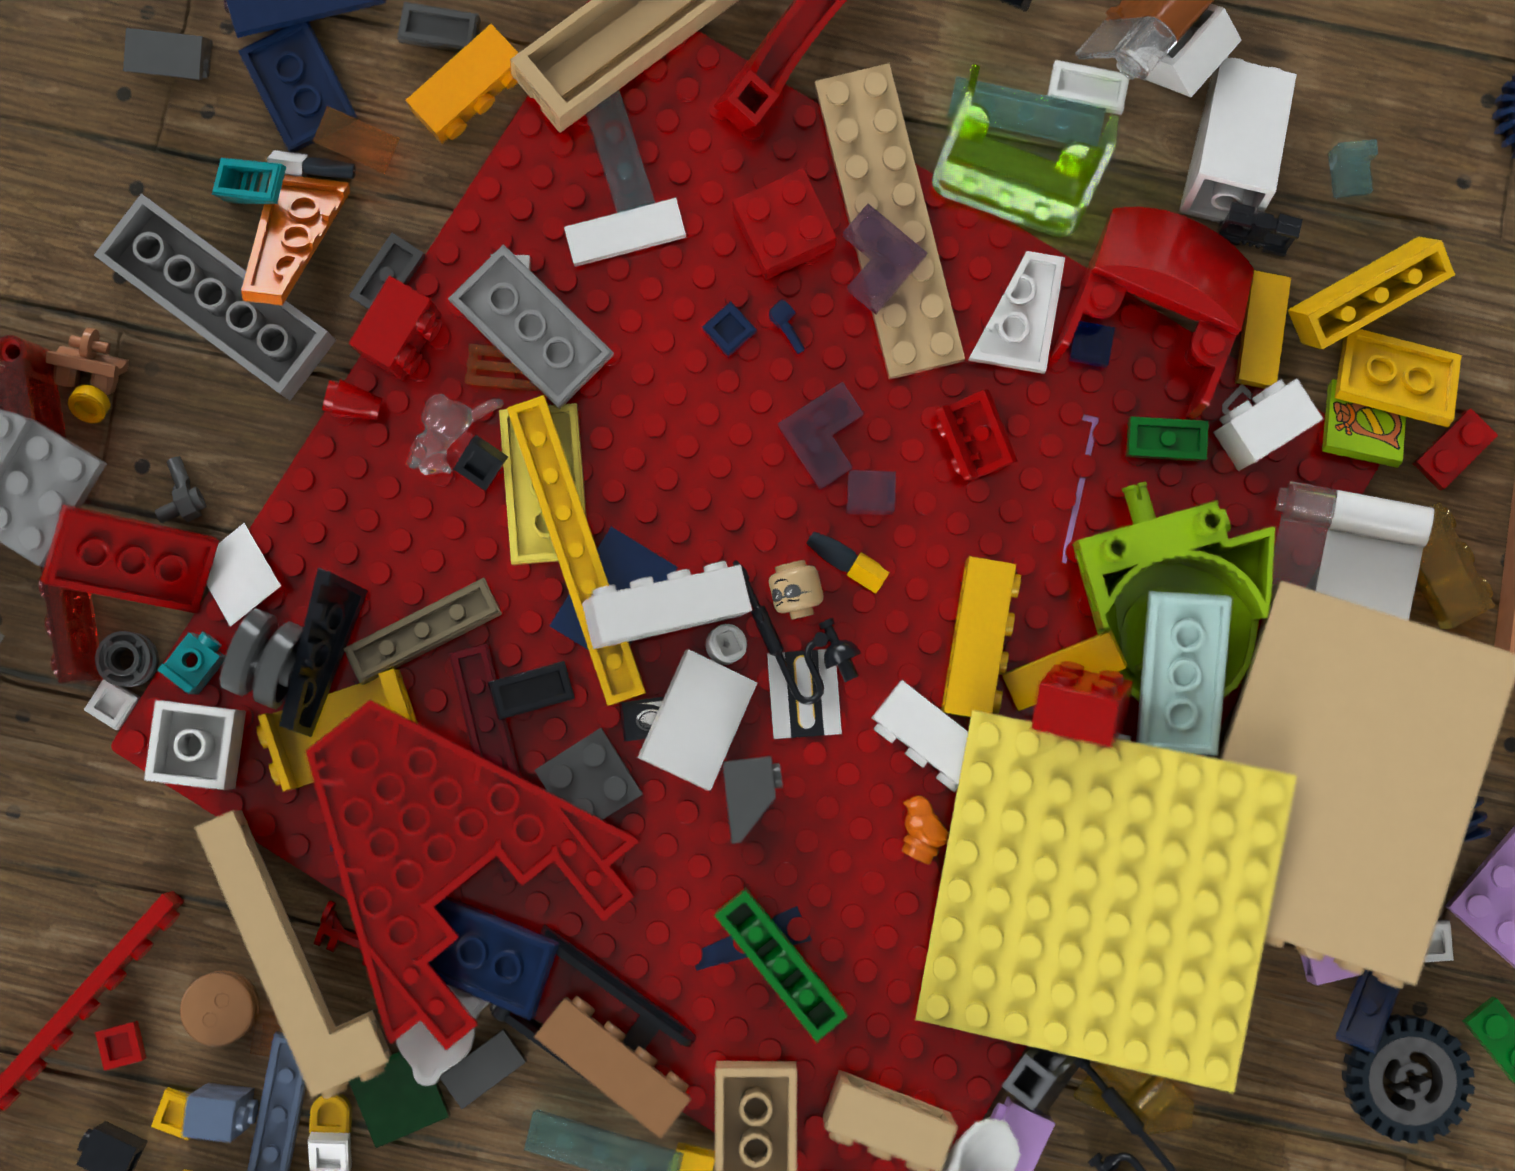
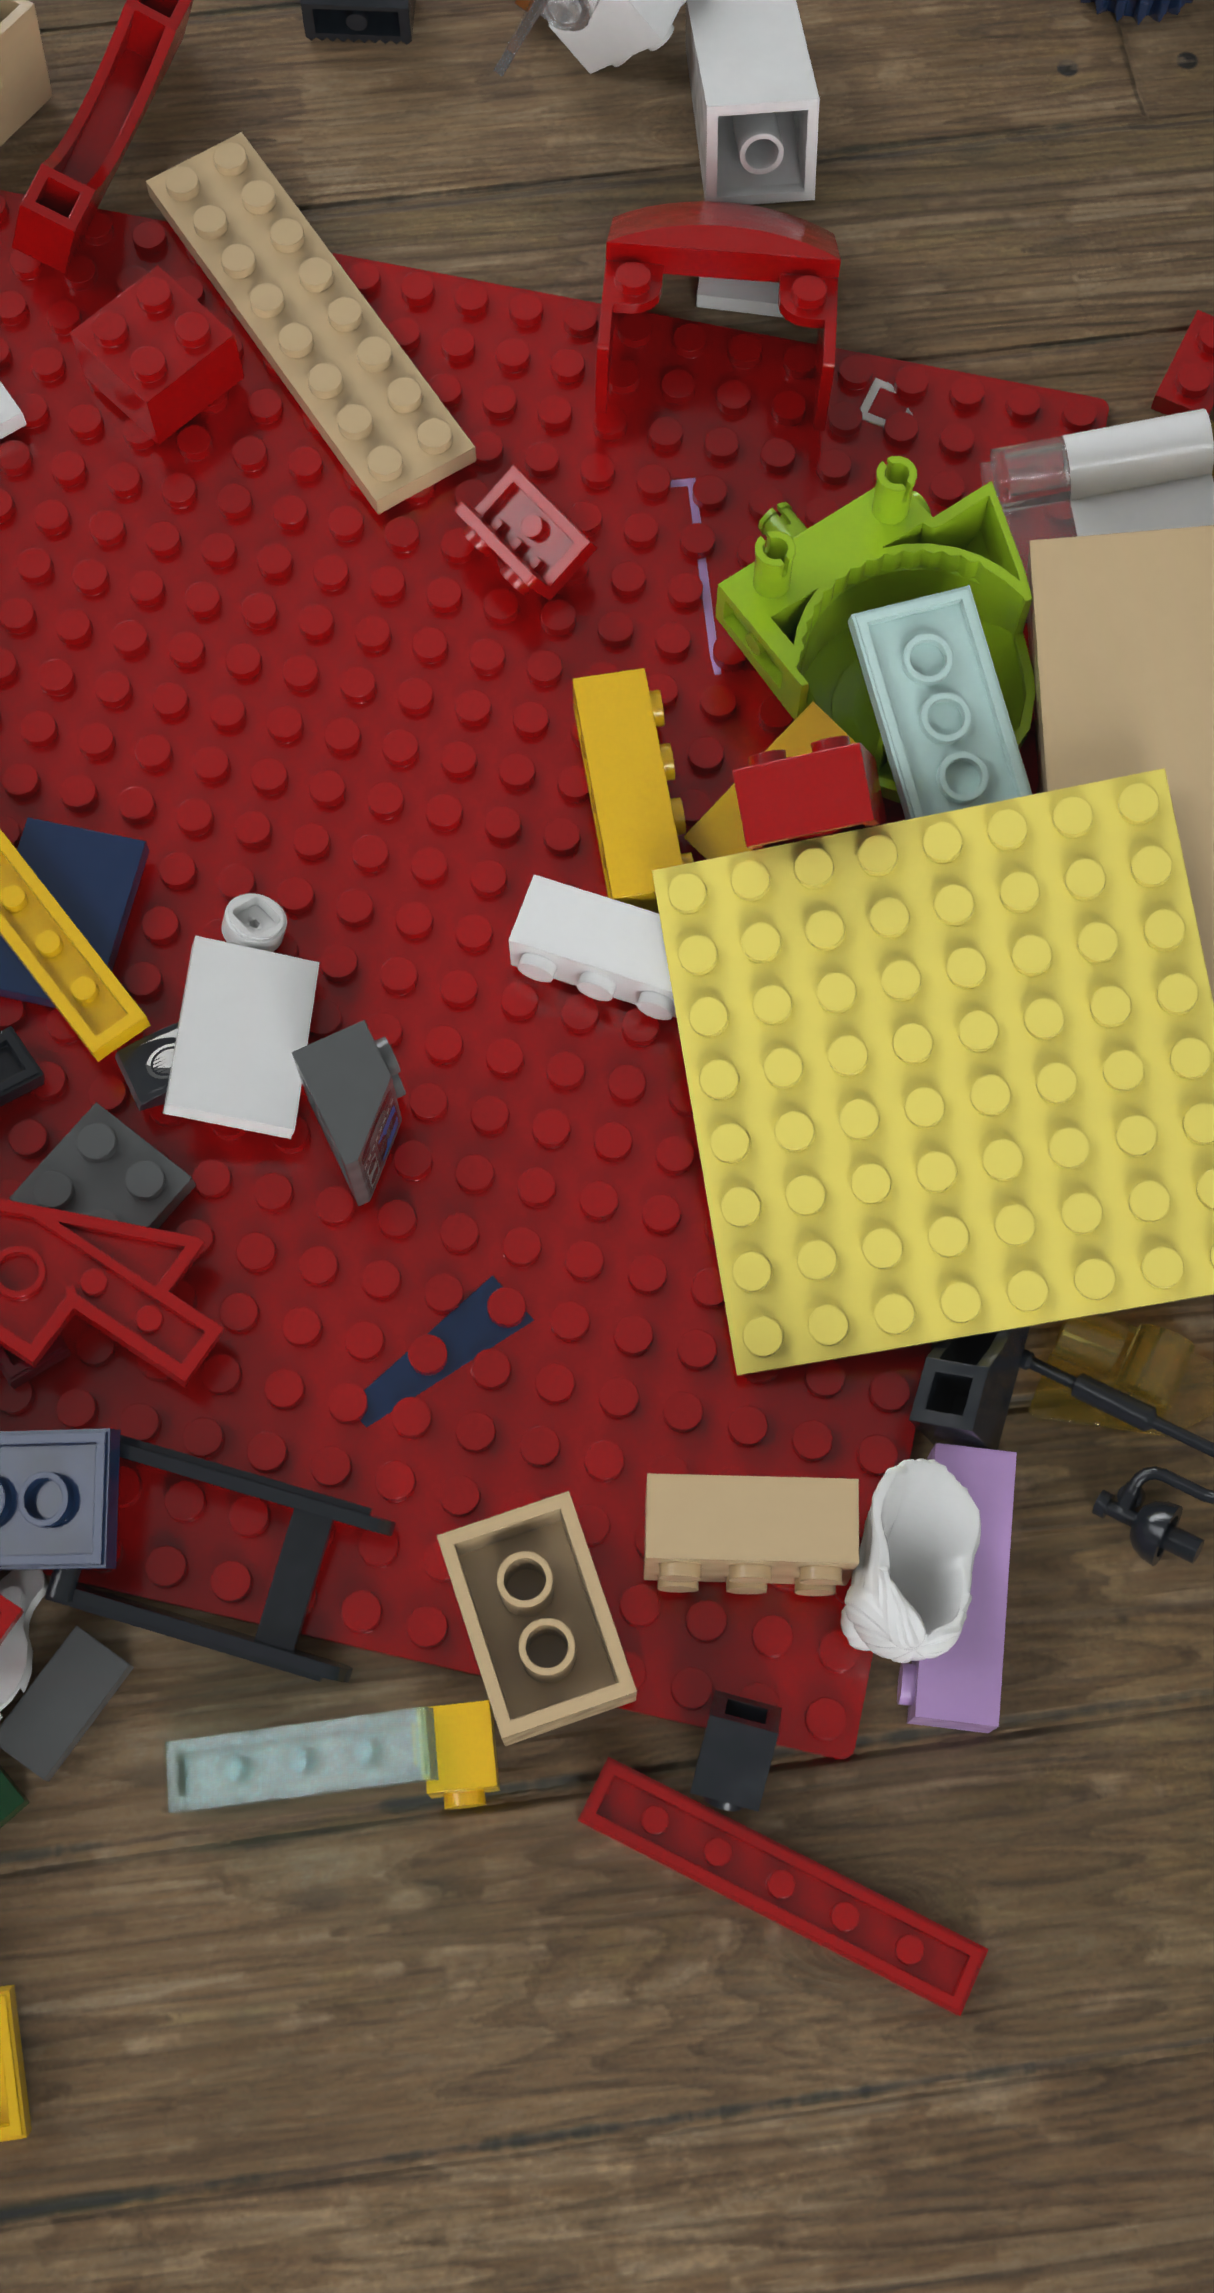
camera: 20 degrees left, 15 degrees down
medium nougat brick [534,996,691,1139] -> none
white brick [582,561,752,649] -> none
dark blue tile [702,301,757,358] -> none
green brick [715,887,848,1042] -> none
black piece [733,560,861,705] -> none
sticker [767,649,842,739] -> none
dark blue hand [769,299,806,354] -> none
tan head [769,560,824,620] -> none
clear purple plate [777,381,864,490] -> none
piece [806,531,890,594] -> none
clear purple plate [842,203,928,315] -> none
clear purple panel [846,470,896,515] -> none
orange animal [901,796,950,864] -> none
clear neon green windscreen [932,64,1119,238] -> none
clear light blue tile [947,76,1106,149] -> none
white wing [968,251,1065,374] -> none
white tile [1046,60,1130,115] -> none
clear blue tile [1068,321,1115,367] -> none
green plate [1126,417,1209,462] -> none
white brick [1213,379,1323,471] -> none
black piece [1217,202,1303,257] -> none
yellow tile [1235,270,1291,389] -> none
yellow brick [1287,237,1455,350] -> none
lime tile [1322,379,1406,468] -> none
clear light blue panel [1328,139,1378,198] -> none
yellow plate [1334,329,1462,428] -> none

